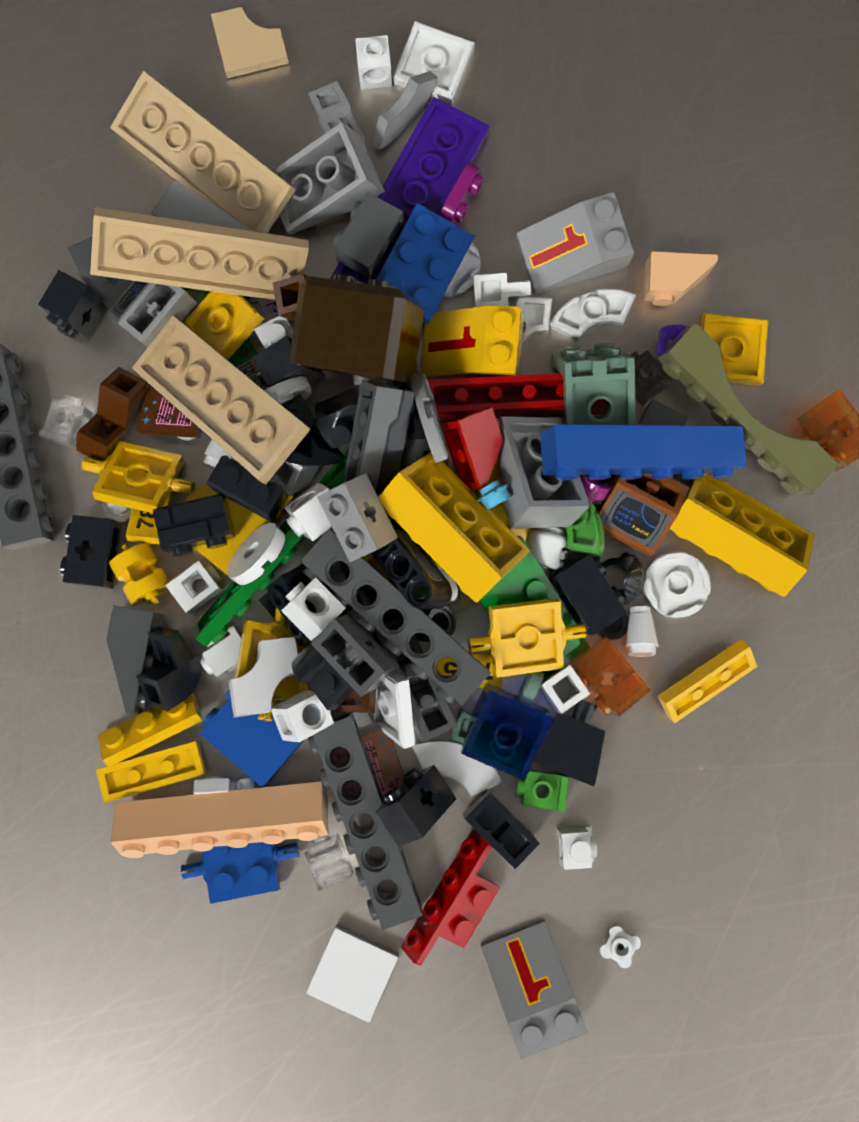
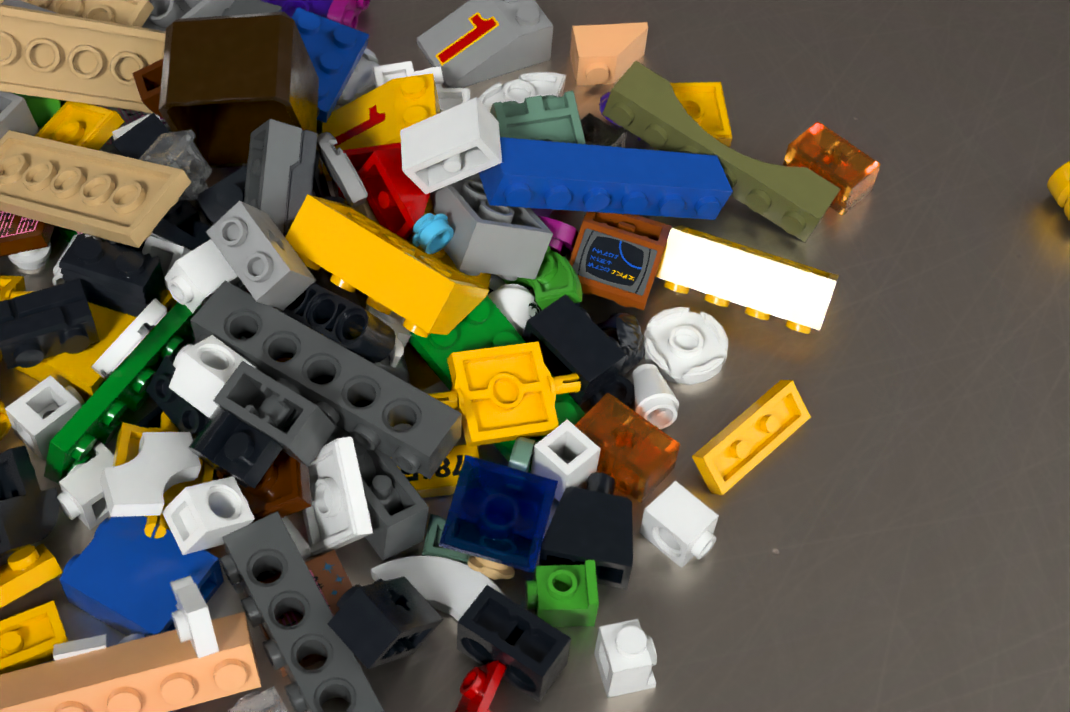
camera: 15 degrees left, 30 degrees down
none -> clear brick [138,130,213,201]
none -> white plate [170,576,219,658]
none -> white brick [400,97,502,194]
none -> white brick [639,480,719,568]

